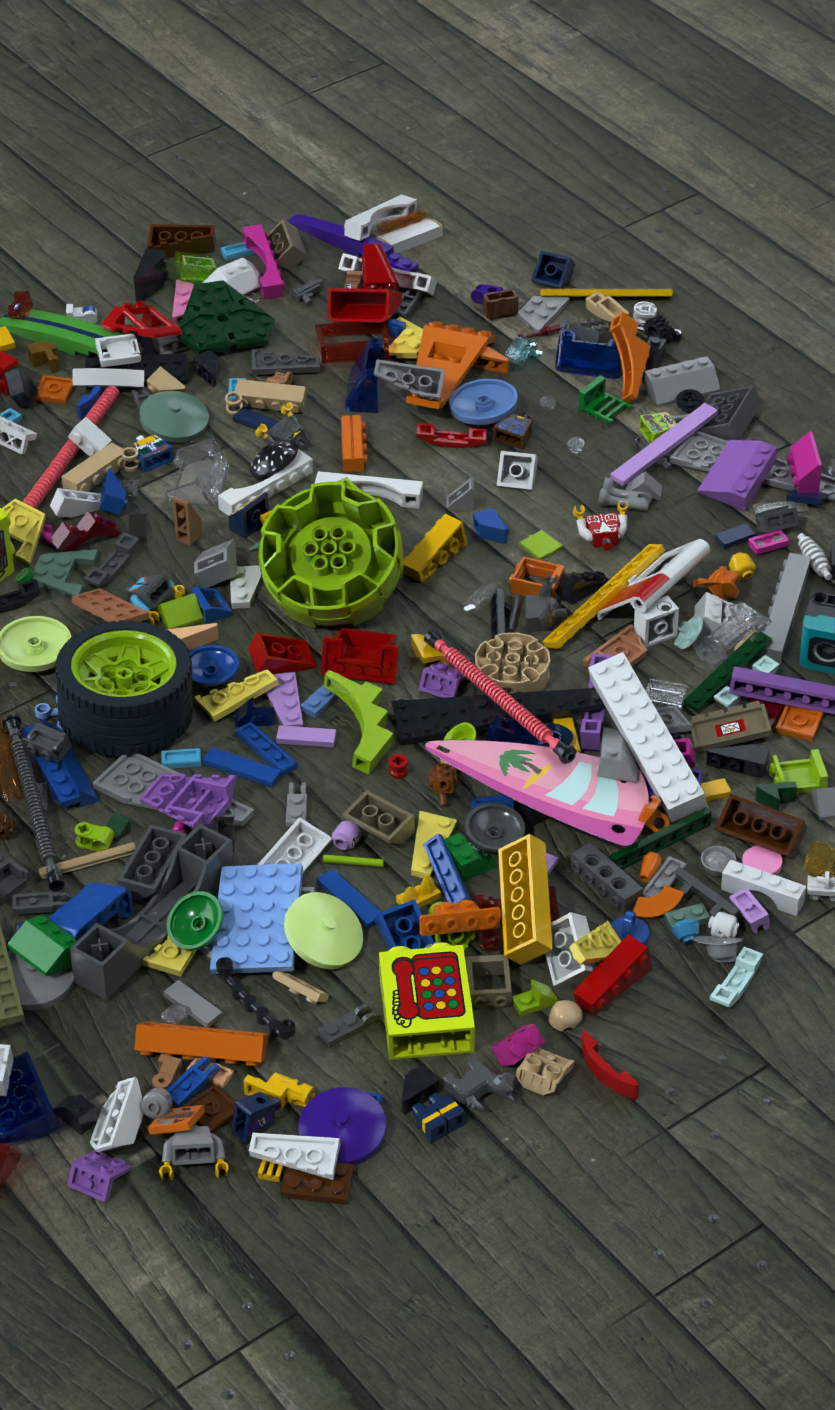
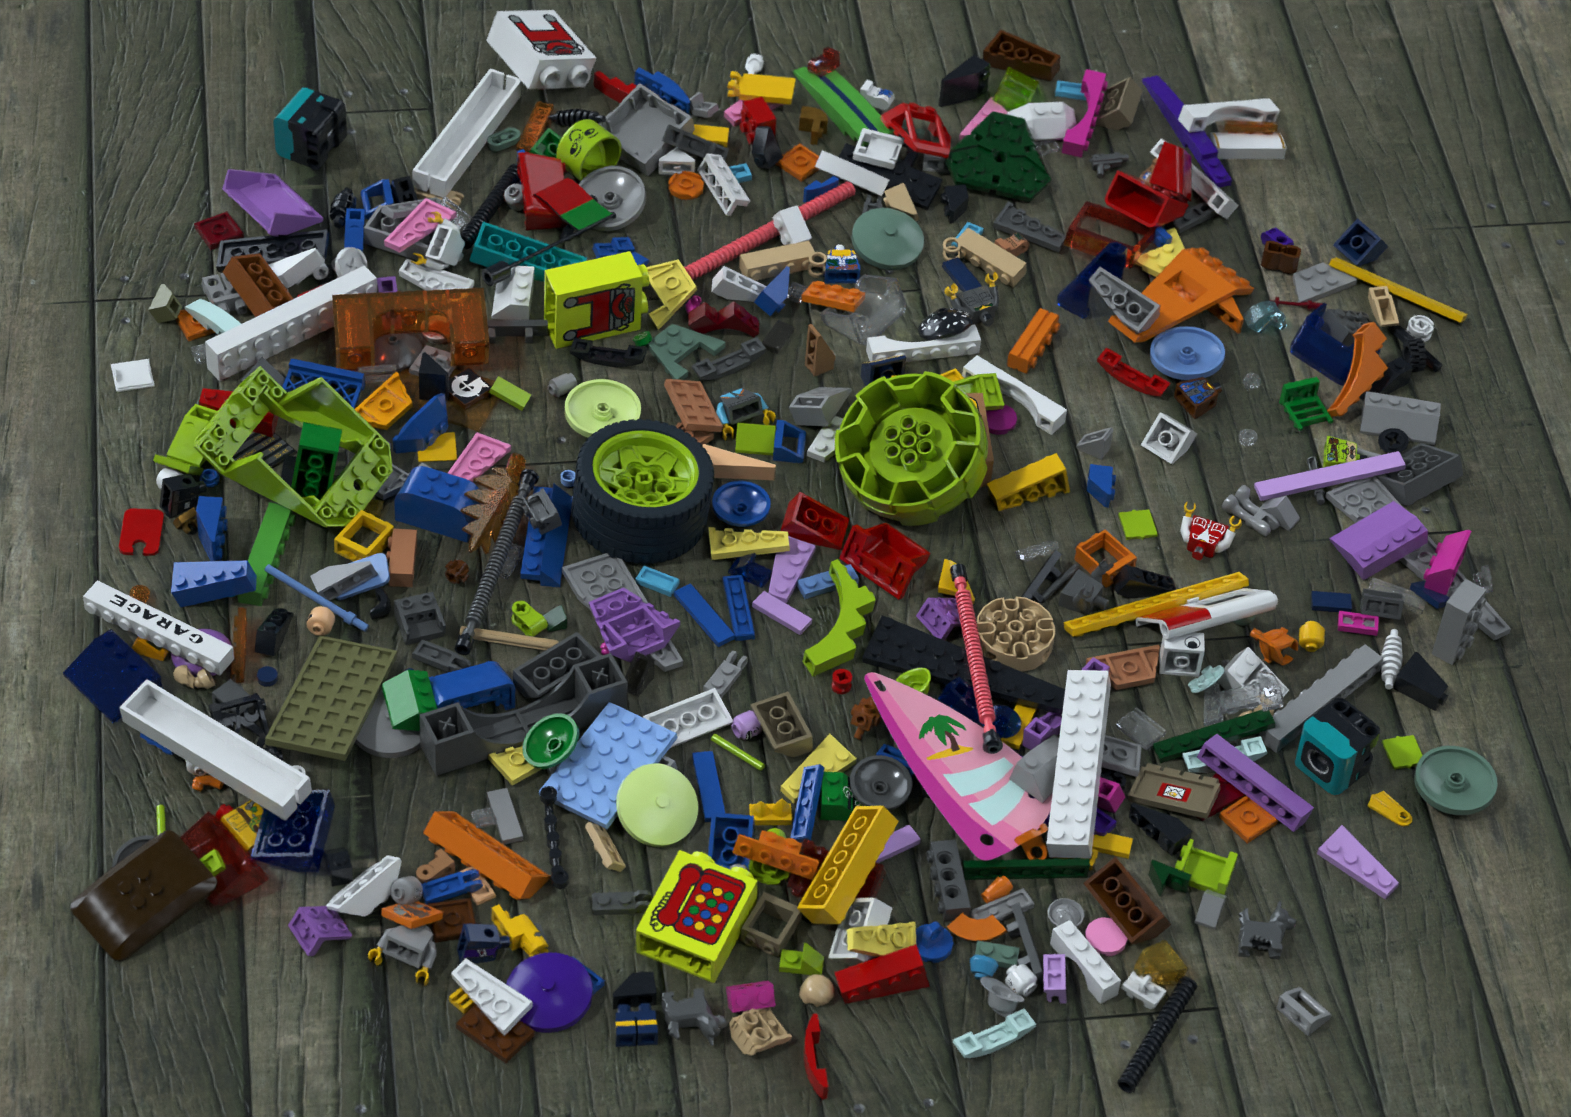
camera: 25 degrees right, 5 degrees up
none -> orange plate [801,281,865,312]

